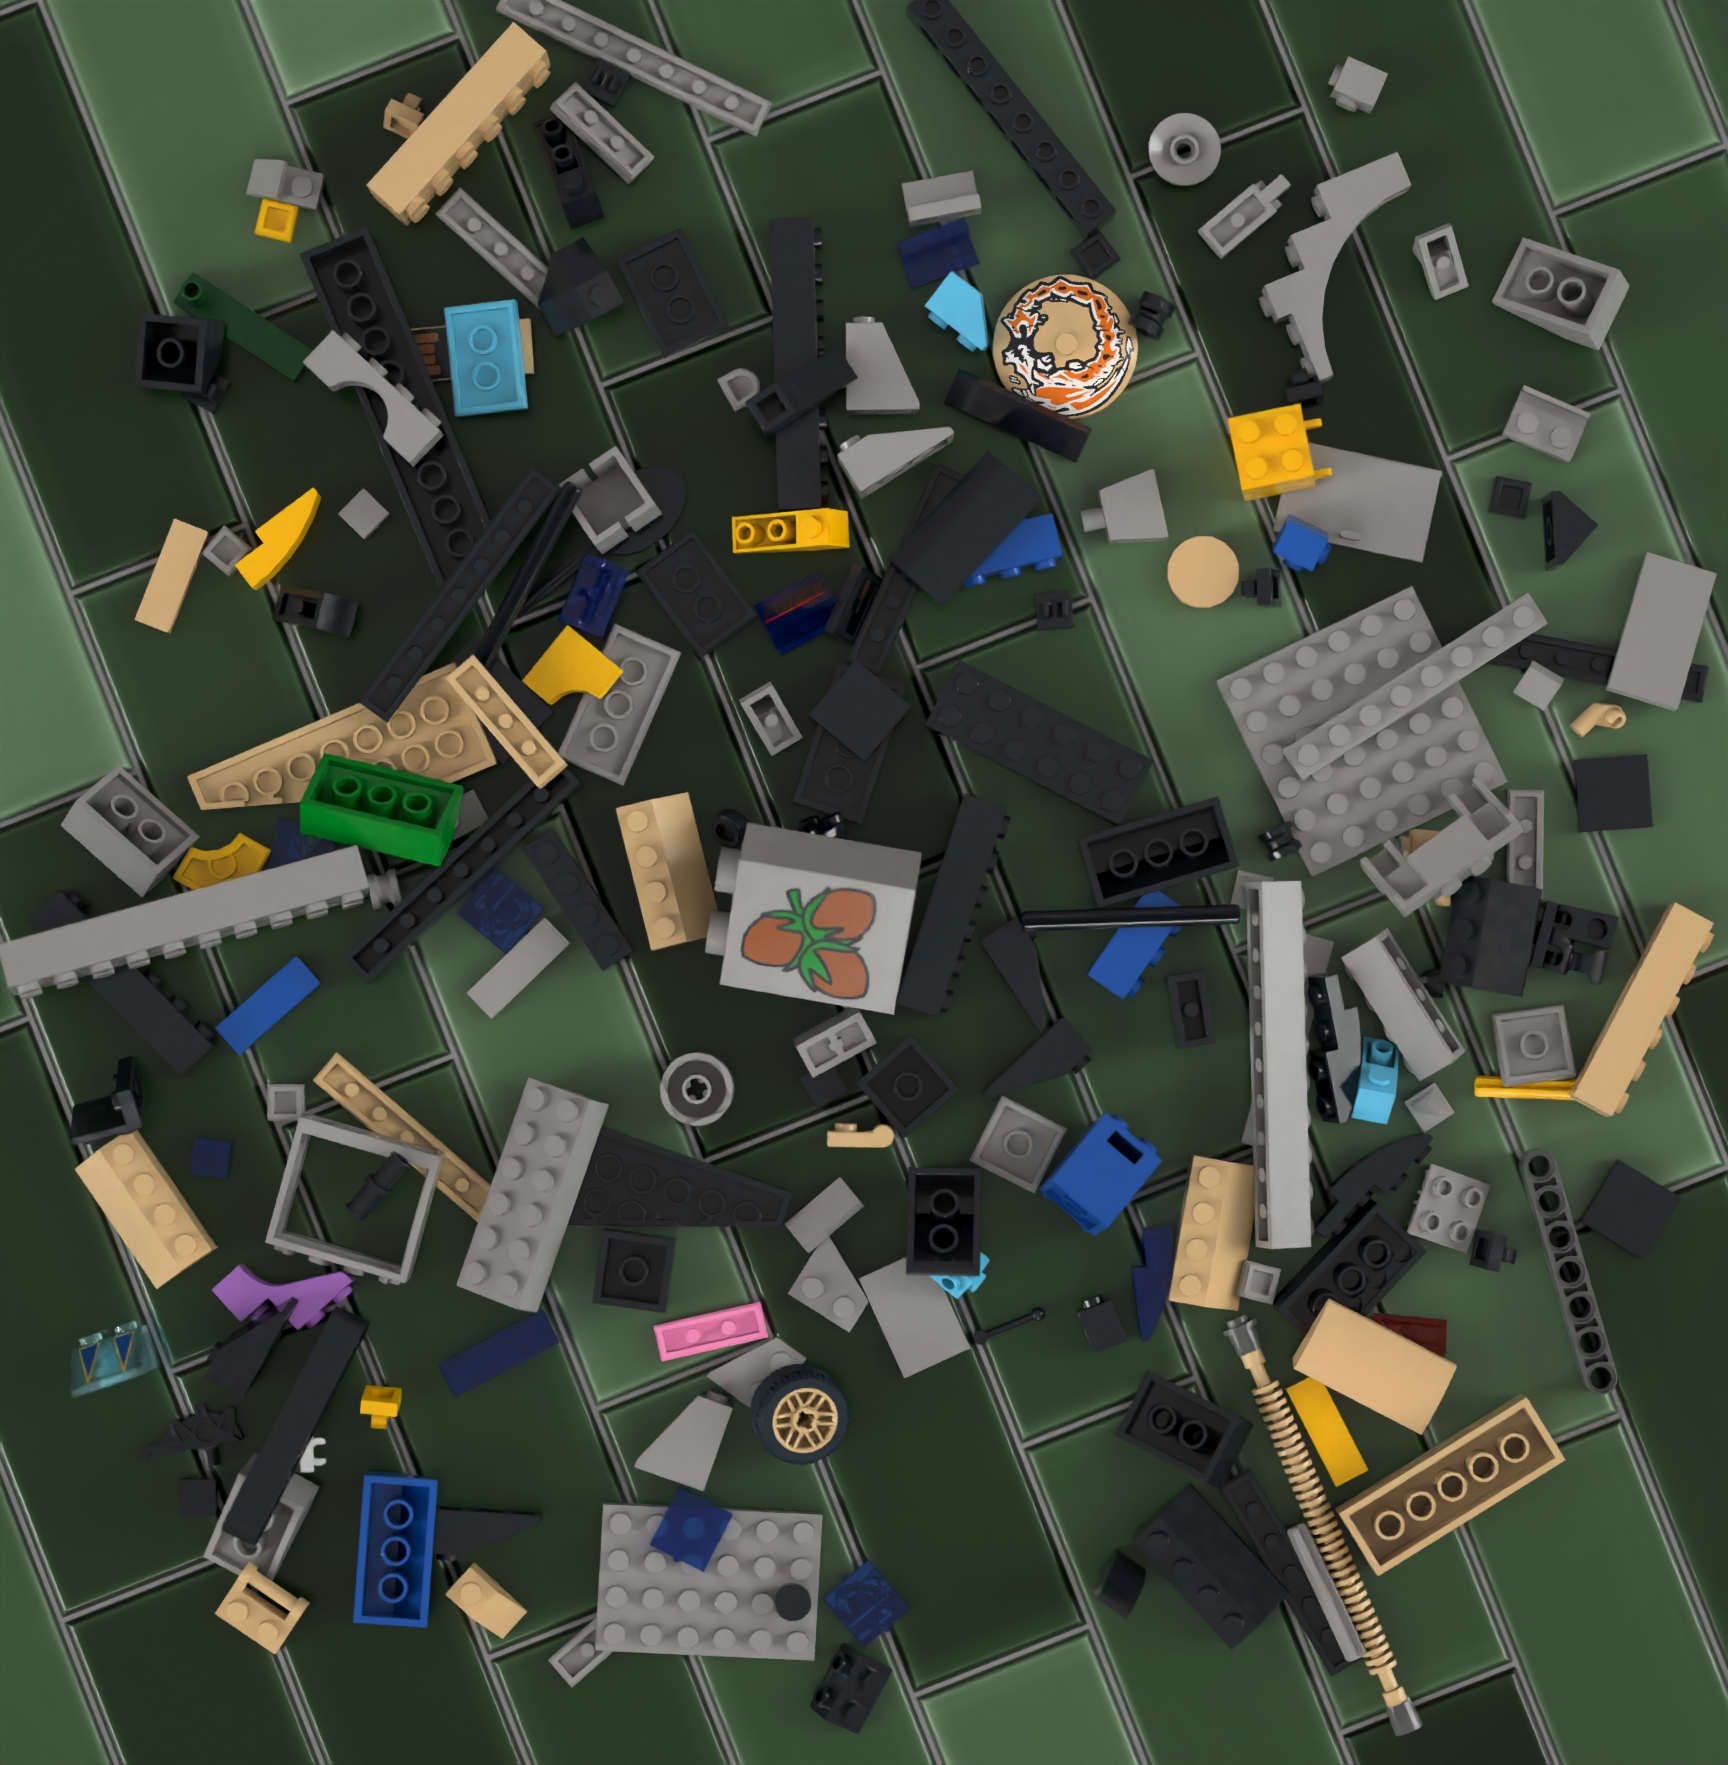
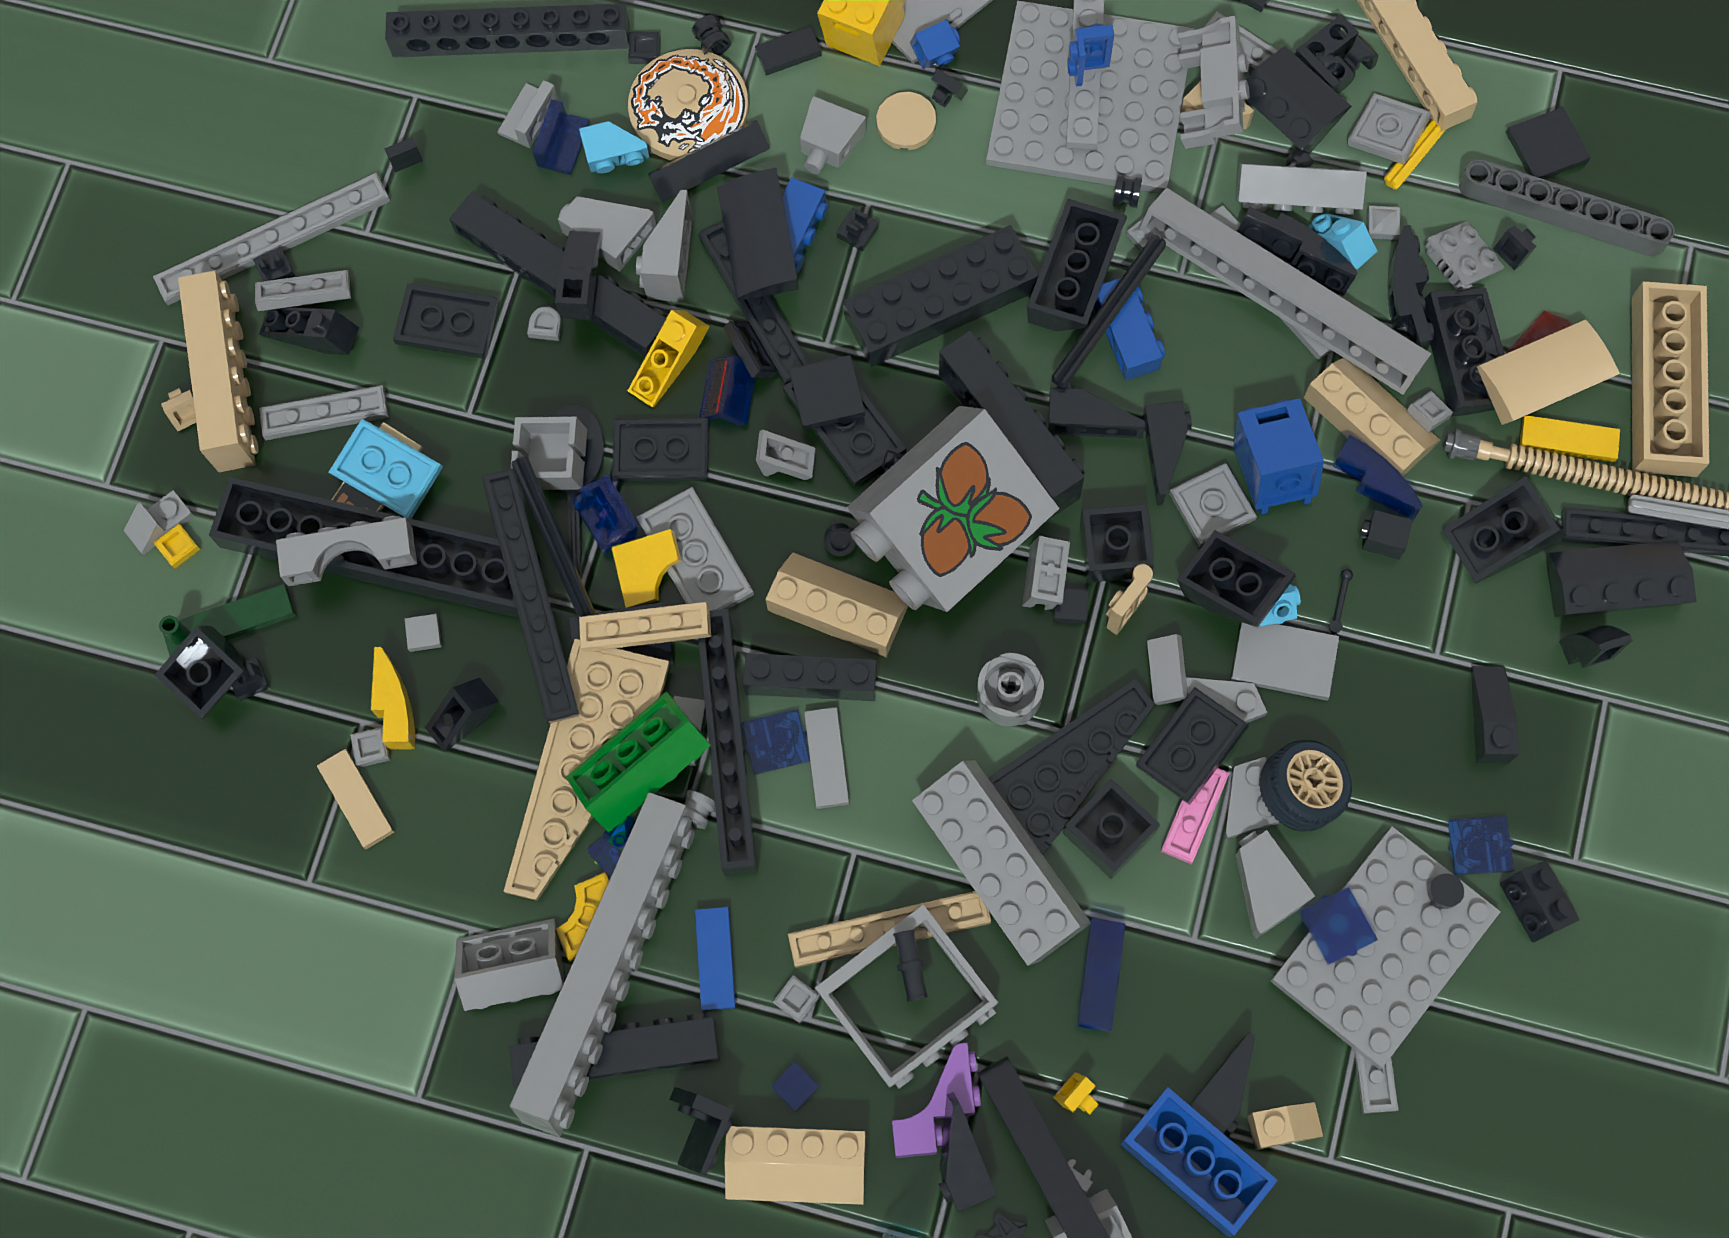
camera: 50 degrees left, 15 degrees down
black slope [537,237,624,337] -> none
black brick [1165,971,1215,1049] -> none
none -> black tile [384,137,423,173]
none -> black tile [755,26,822,76]
none -> blue bracket [1067,24,1114,87]
none -> black tile [1135,687,1249,805]
none -> black slope [1471,666,1519,764]

